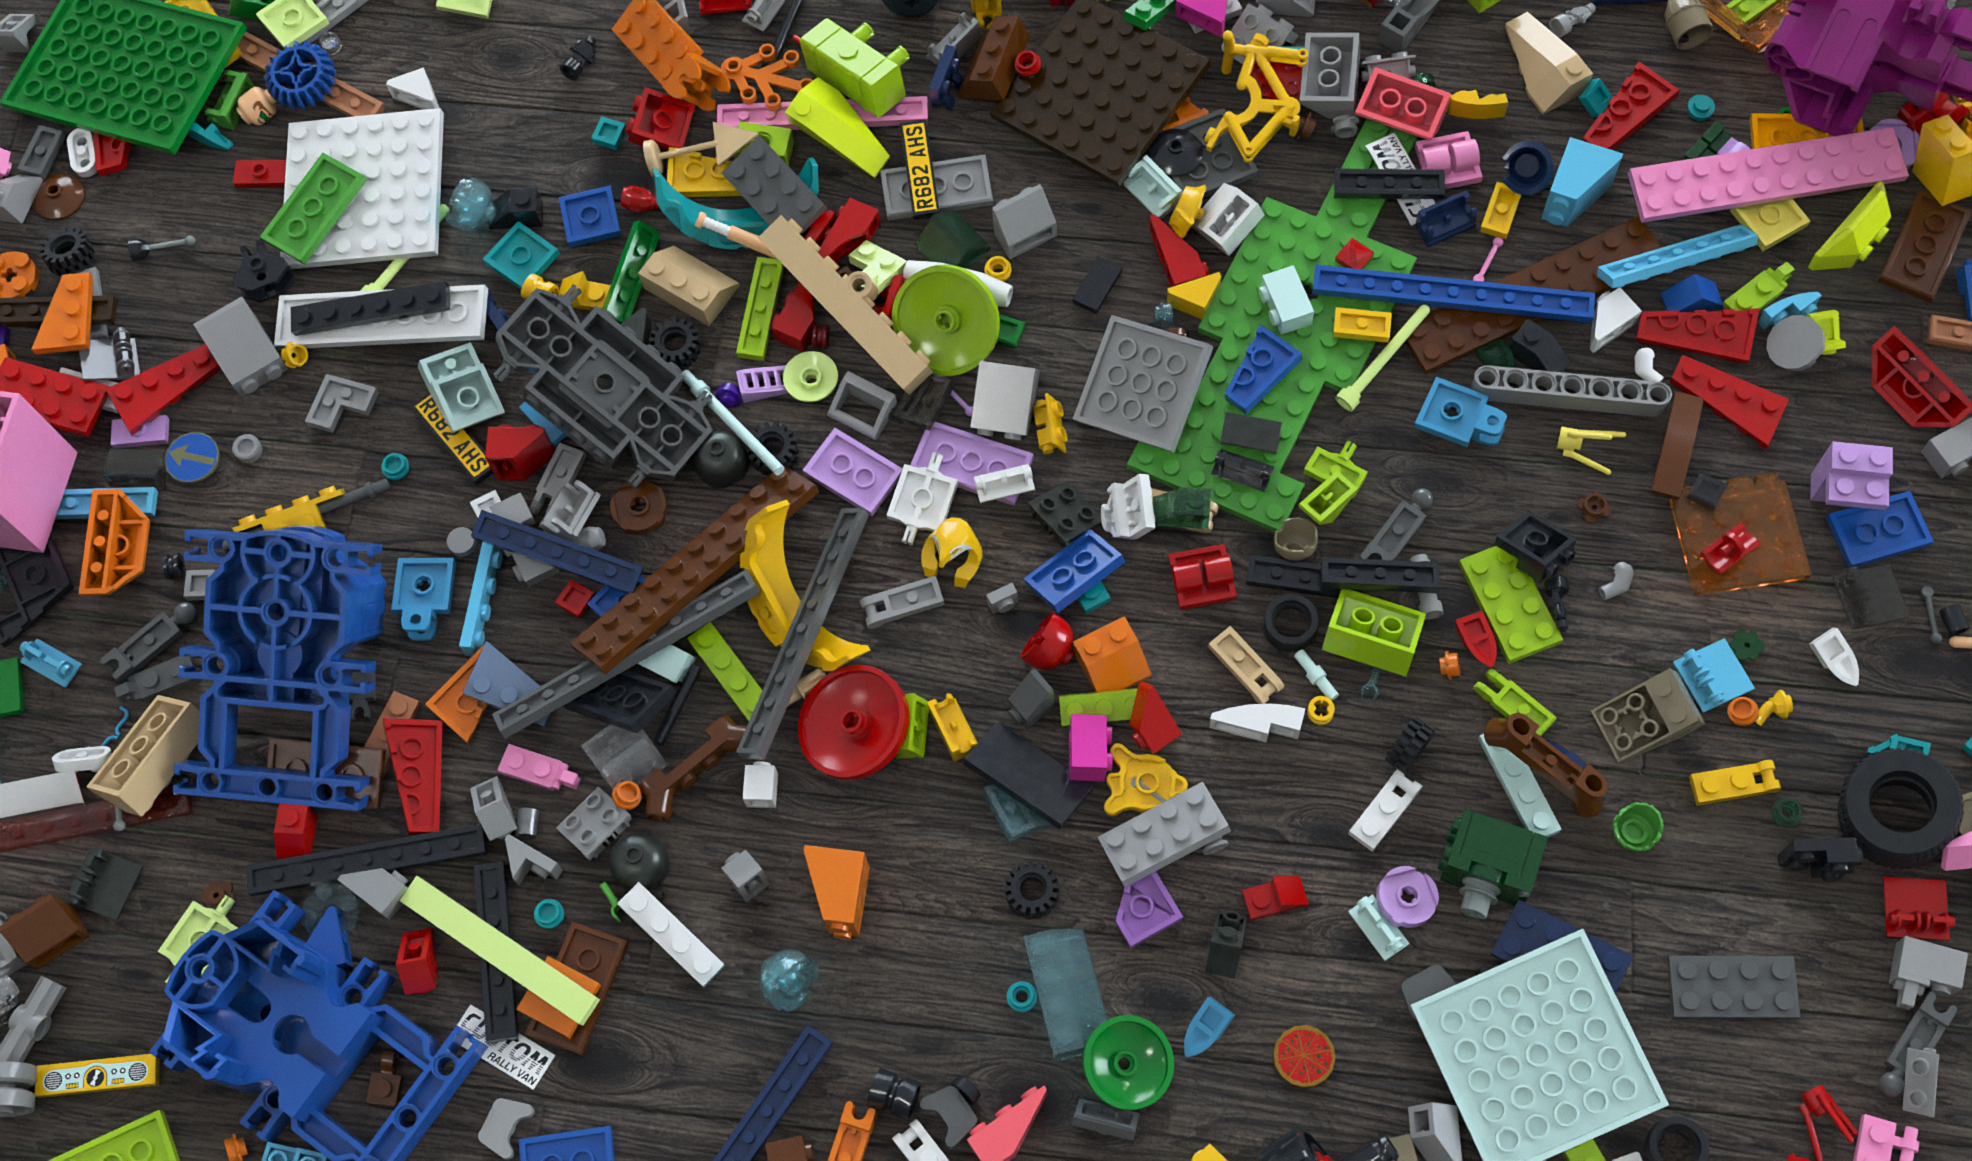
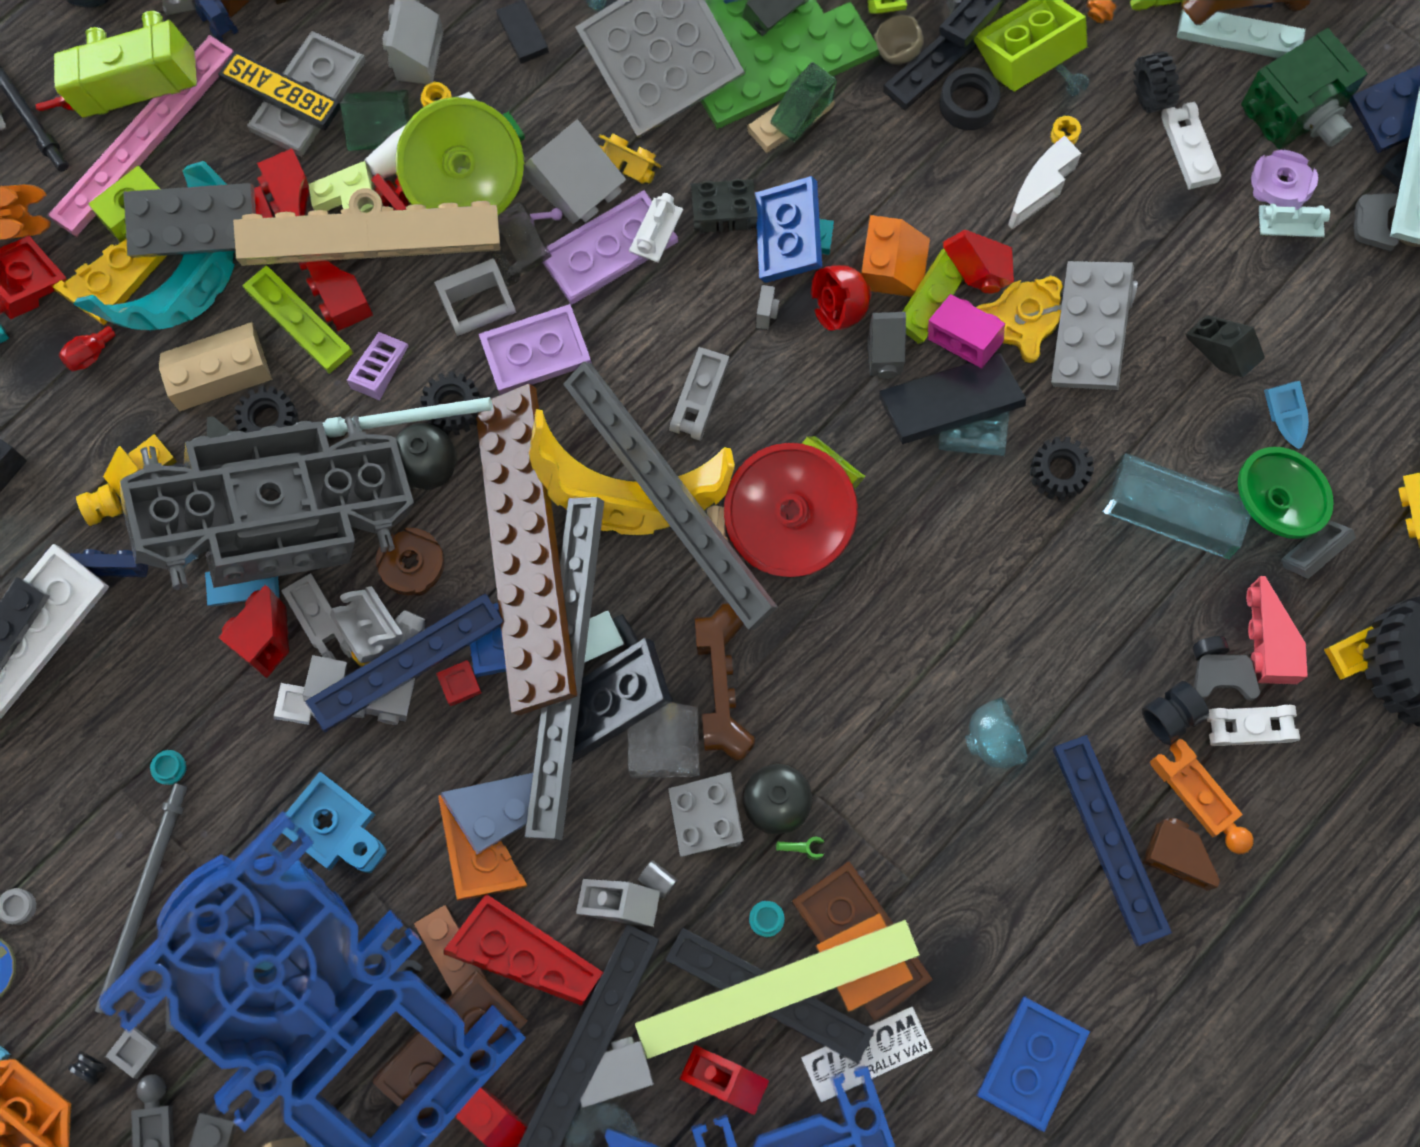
camera: 60 degrees left, 5 degrees up
yellow bracket [232,486,345,532] -> none
light grey plate [305,374,379,433] -> none
tile [411,392,493,485] -> none
light aqua slope [418,342,505,433] -> none
light grey tile [447,527,477,557] -> none
medium azure plate [459,542,502,656] -> none
light grey piece [478,1098,535,1160] -> none
teal plate [483,221,560,290] -> none
bright pink hinge [497,744,581,791] -> none
light grey slope [505,834,563,885] -> none
blue plate [558,185,622,248] -> none
green plate [602,220,661,324] -> none
orange plate [612,781,642,810] -> none
white plate [617,882,725,988] -> none
tan piece [643,122,759,177] -> none
lime plate [687,622,762,722] -> none
light nougat piece [695,212,777,259] -> none
dark purple plate [714,383,742,408] -> none
orange plant [721,44,813,111] -> none
light grey slope [722,850,770,902] -> none
white brick [743,761,778,808] -> none
yellowish green dish [783,351,838,402] -> none
neon yellow wedge [785,77,890,179] -> none
orange slope [804,845,870,940] -> none
dark red bush [812,324,830,349] -> none
white plate [886,452,959,545] -> none
yellow piece [921,517,983,588] -> none
yellow hinge [927,694,978,762] -> none
teal plate [1007,981,1037,1012] -> none
white slope [1101,474,1155,540] -> none
medium lavender plate [1116,871,1183,949] -> none
red plate [1168,544,1237,611] -> none
tan plate [1208,626,1284,704] -> none
black hinge [1211,449,1274,492] -> none
red slope [1242,876,1309,921] -> none
tile [1273,1025,1336,1089] -> none
light aqua bar [1294,649,1339,700] -> none

